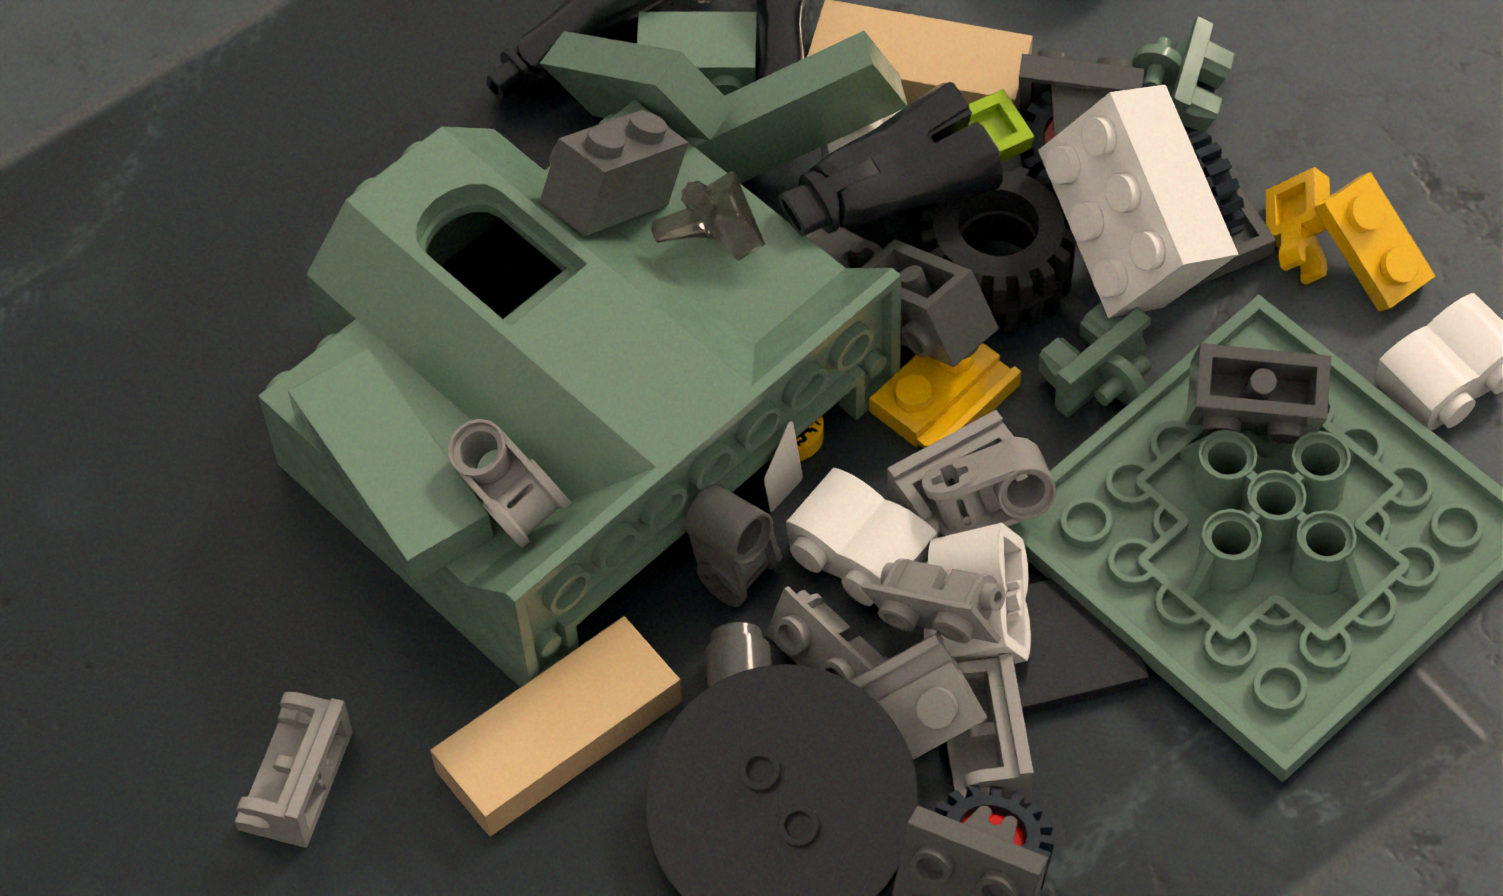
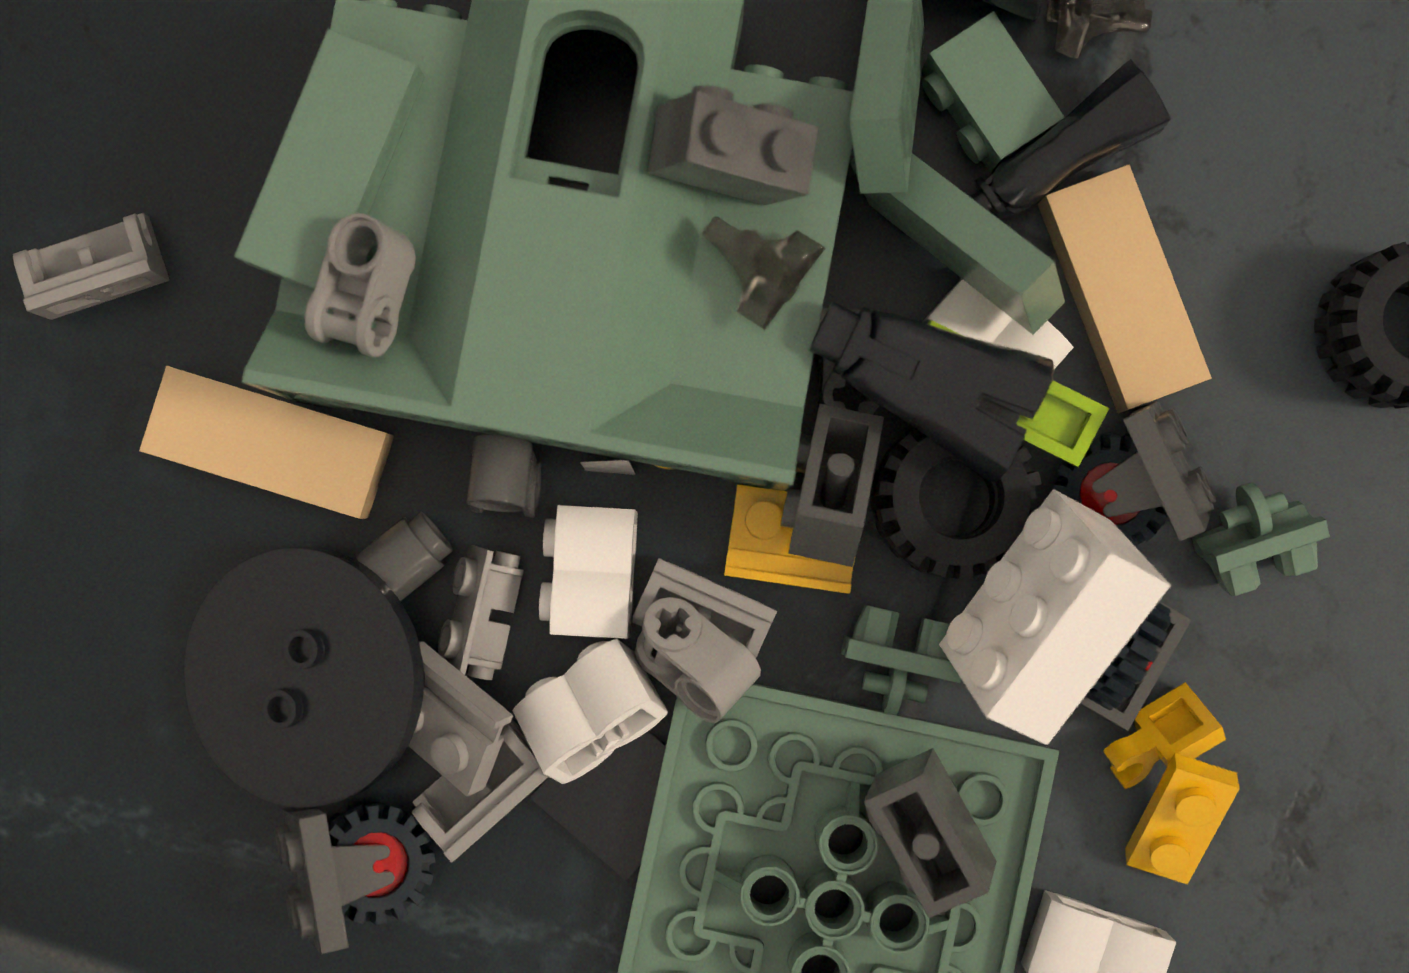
camera: 50 degrees right, 30 degrees up
light grey hinge [861,558,1006,644] -> none

